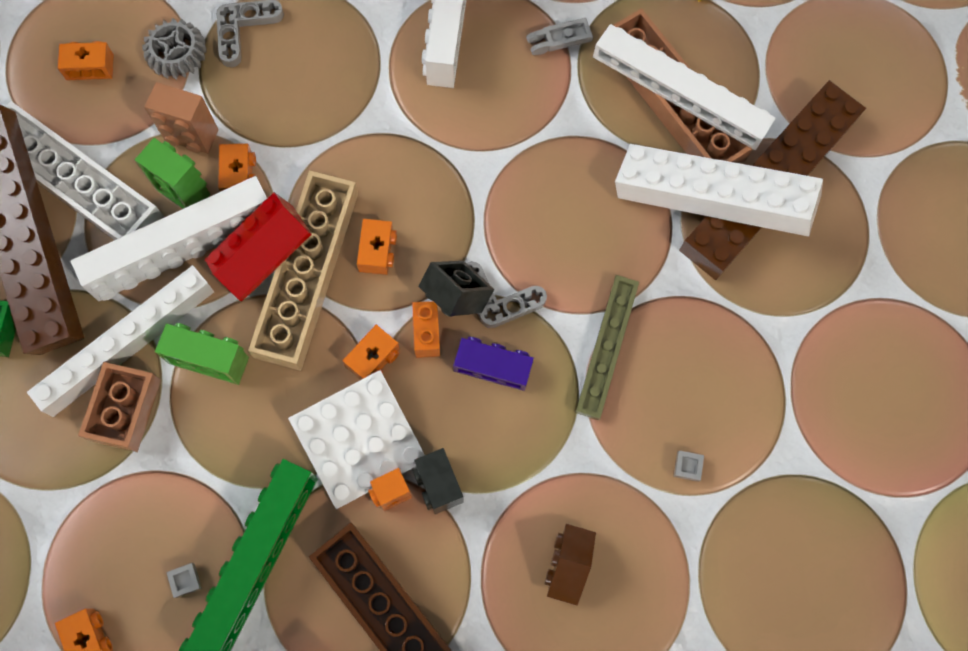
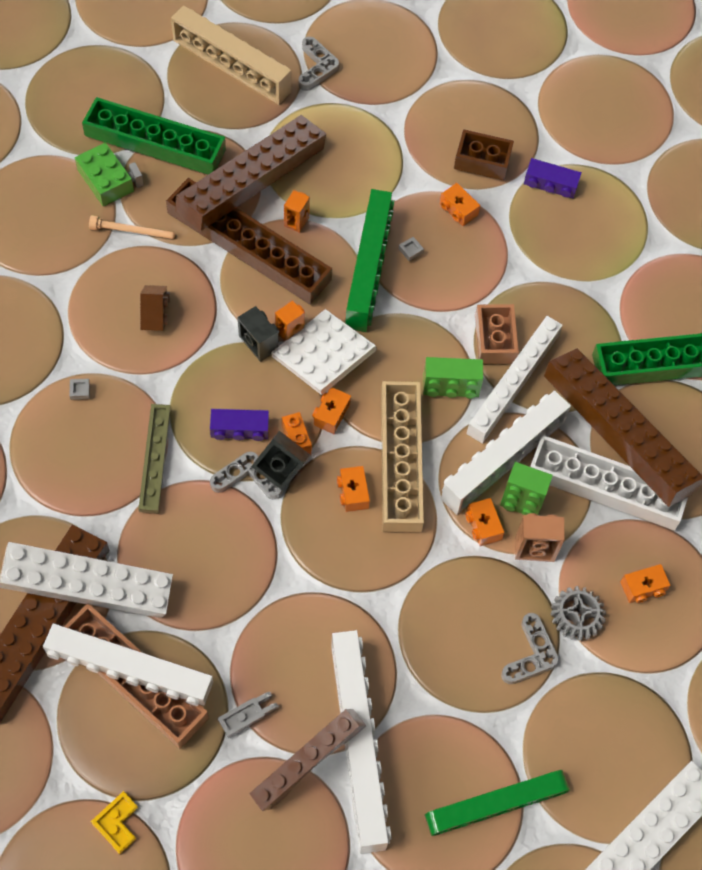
camera: 165 degrees right, 10 degrees down
red slope [205,192,312,302] -> none

